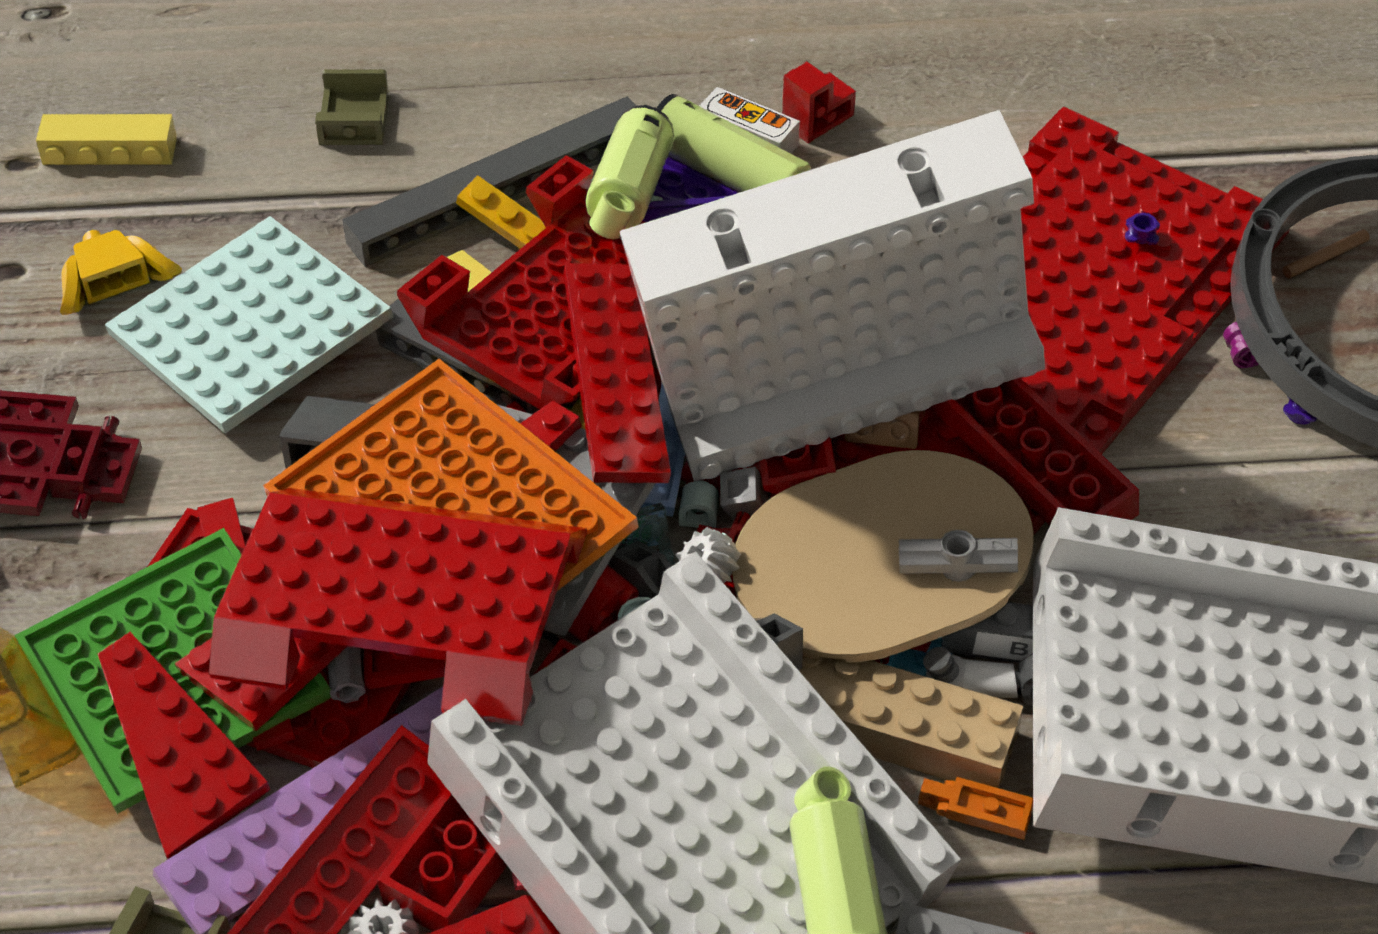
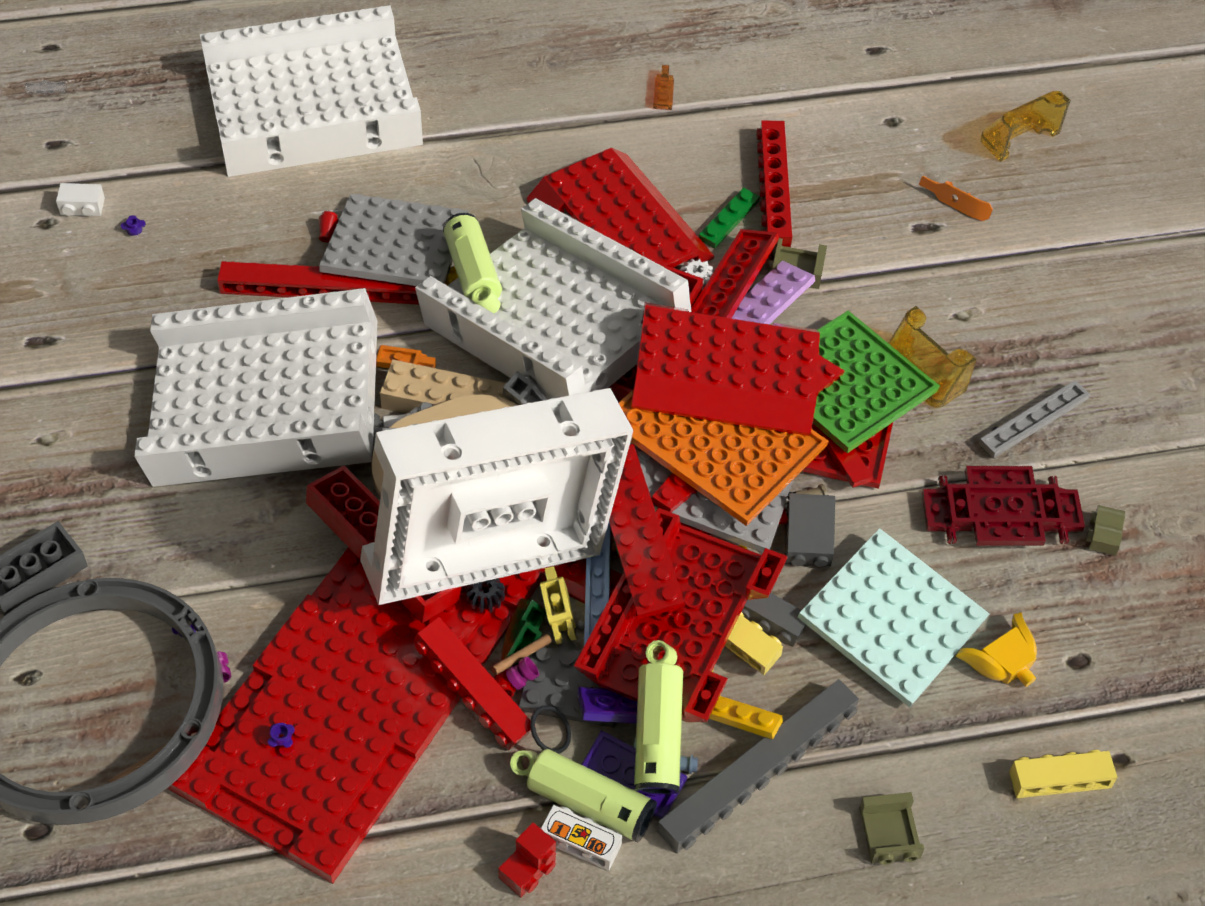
camera: 170 degrees right, 5 degrees up
red wing [98,632,270,860] -> none

